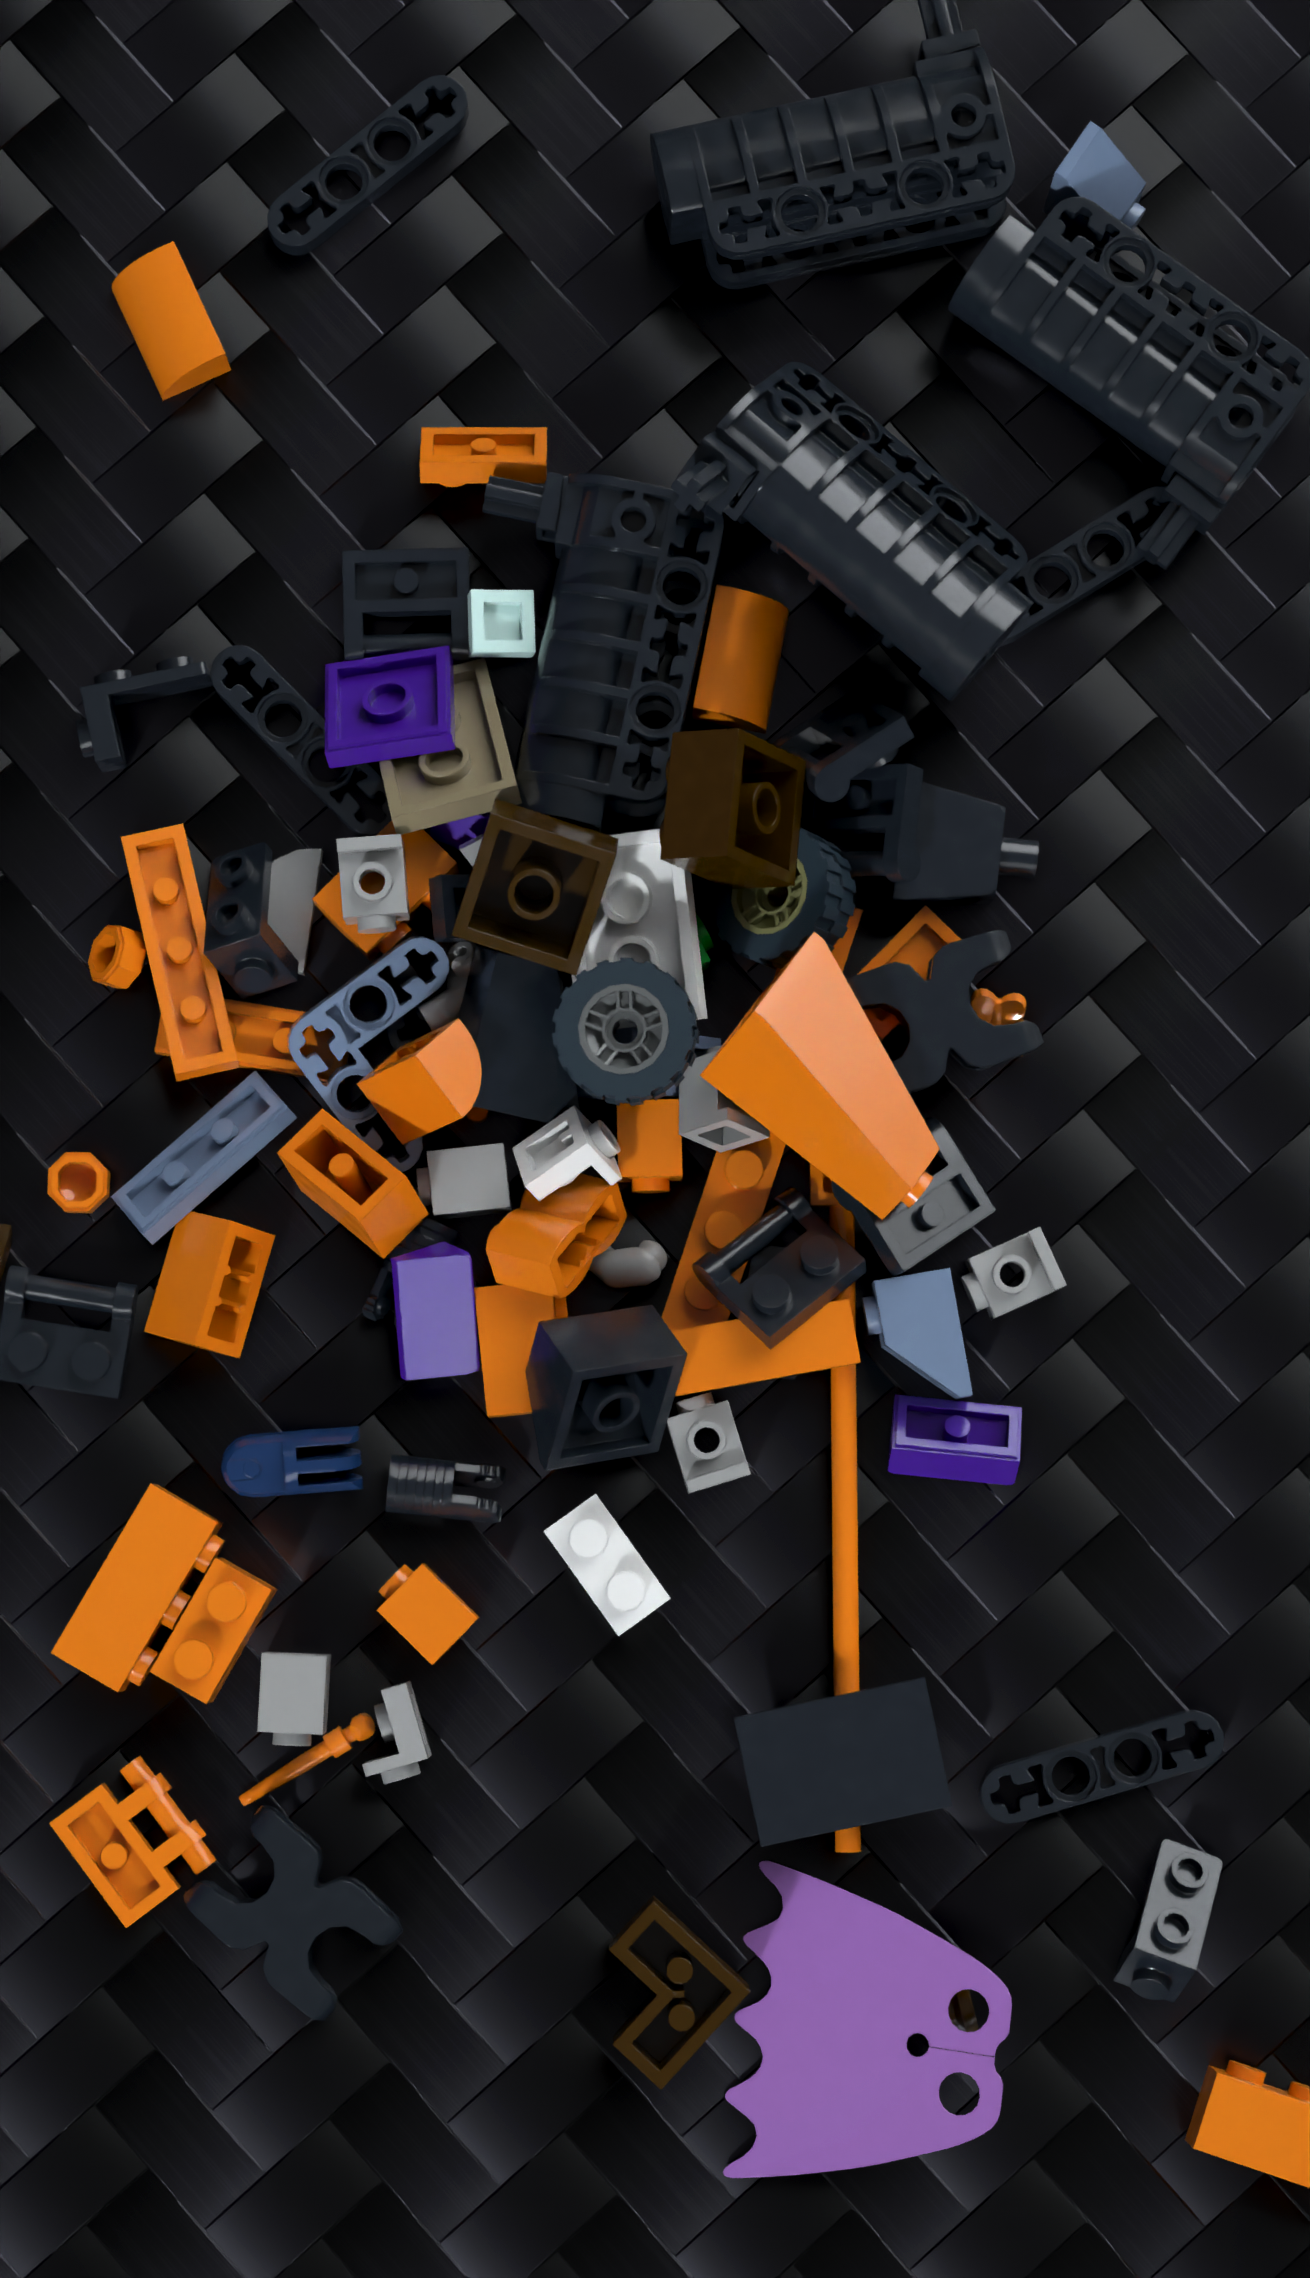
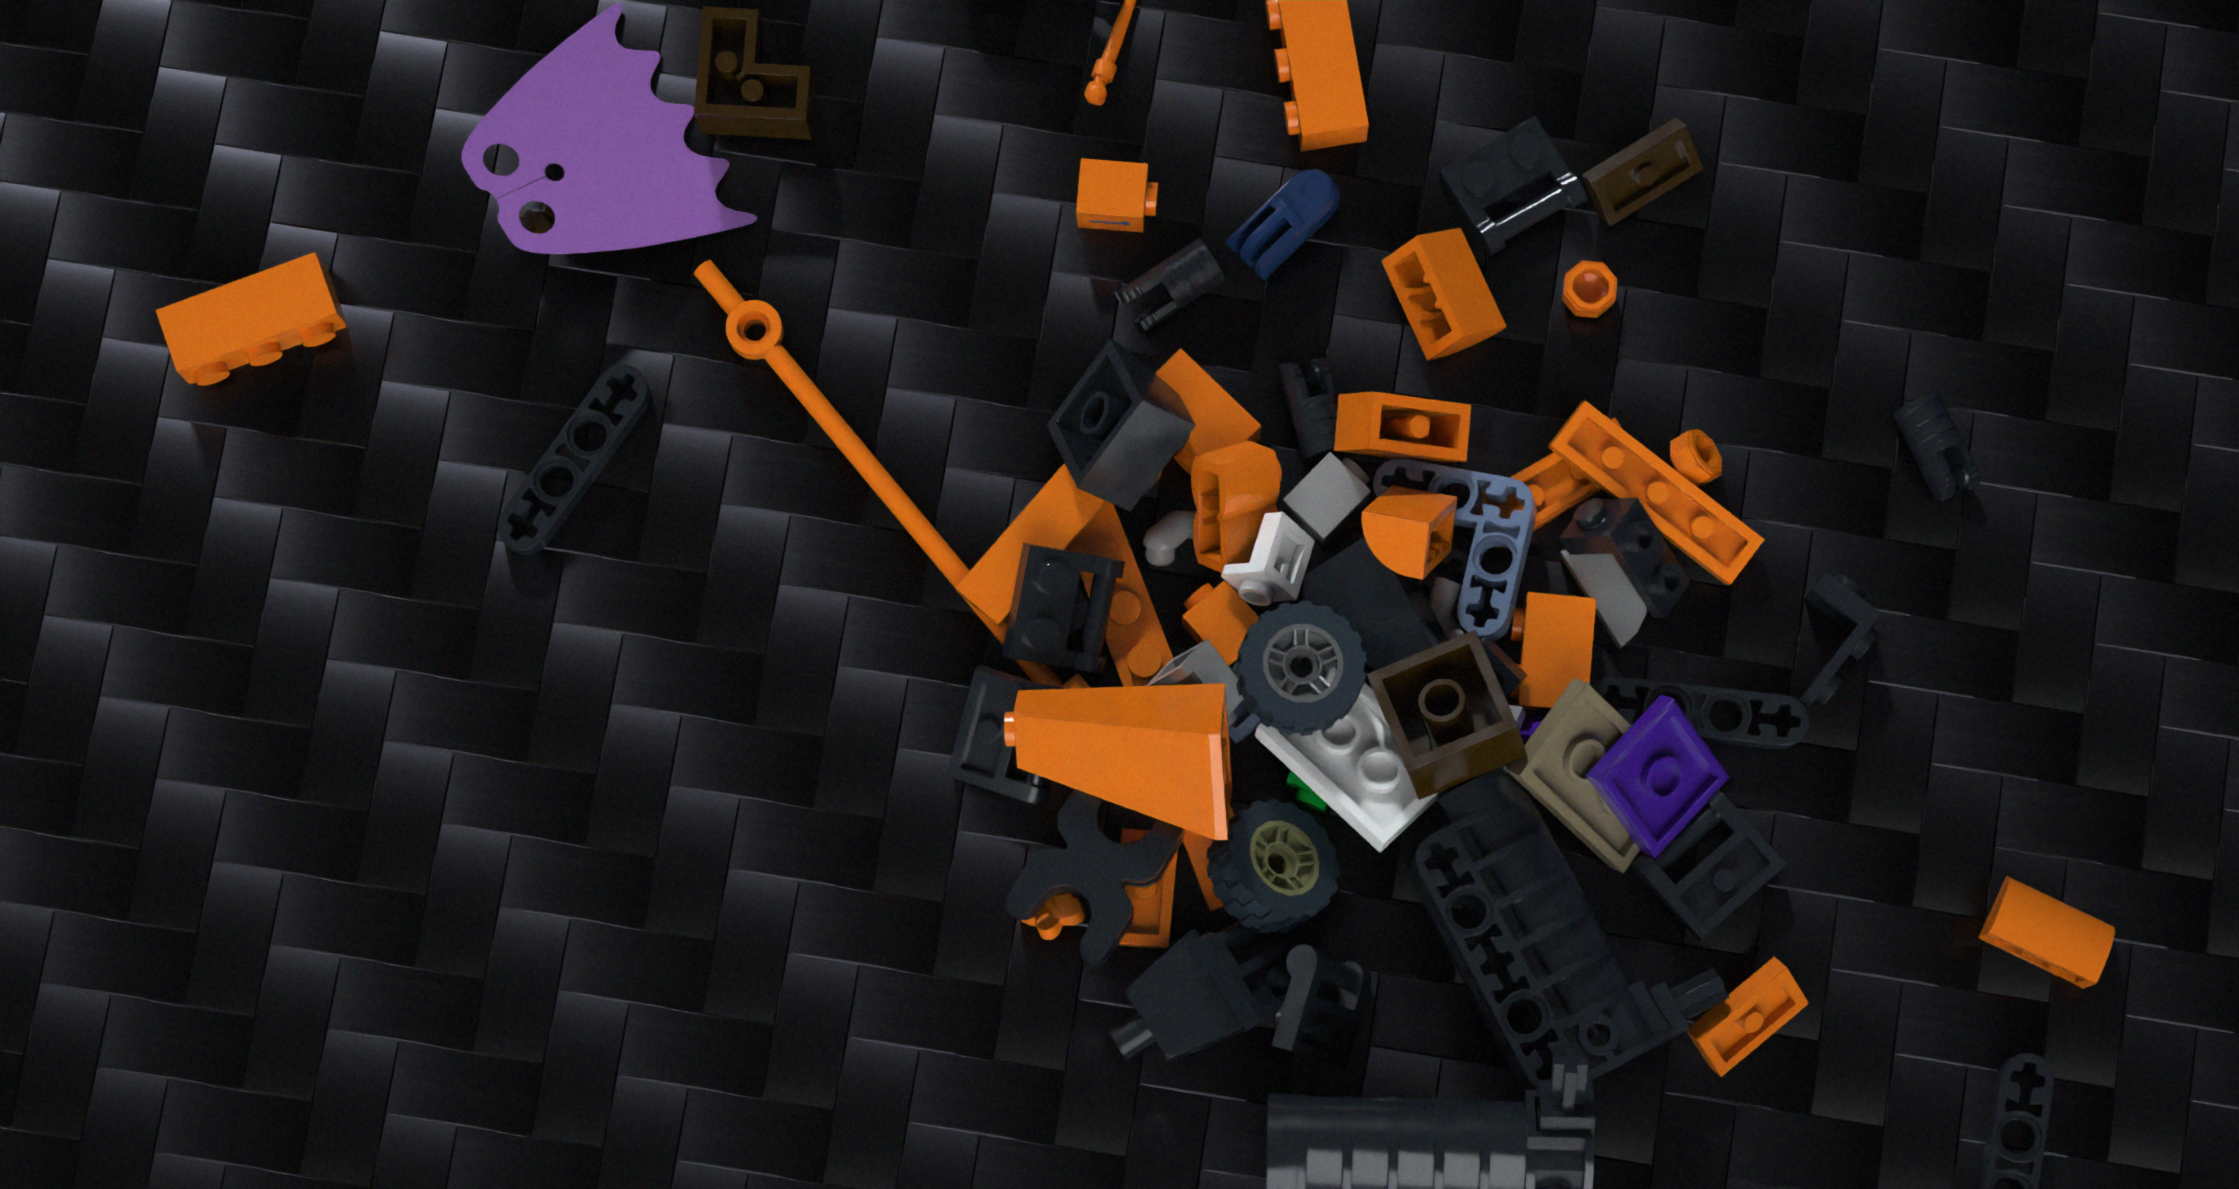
camera: 150 degrees right, 5 degrees down
sand blue tile [111,1071,297,1245] -> none
orange brick [150,1557,278,1704] -> none
light grey brick [257,1652,331,1746] -> none
light grey brick [336,834,410,934] -> none
light grey bracket [362,1681,432,1784] -> none
slope [391,1241,480,1380] -> none
light aqua tile [467,589,536,658] -> none
white plate [544,1494,671,1636] -> none
dark brown brick [659,728,806,889] -> none
light grey brick [667,1392,751,1494] -> none
orange brick [692,585,789,734] -> none
black tile [733,1677,952,1847] -> none
sand blue slope [862,1268,973,1399] -> none
dark purple slope [888,1394,1022,1485] -> none
light grey brick [961,1227,1067,1320] -> none
bracket [1113,1839,1223,2003] -> none

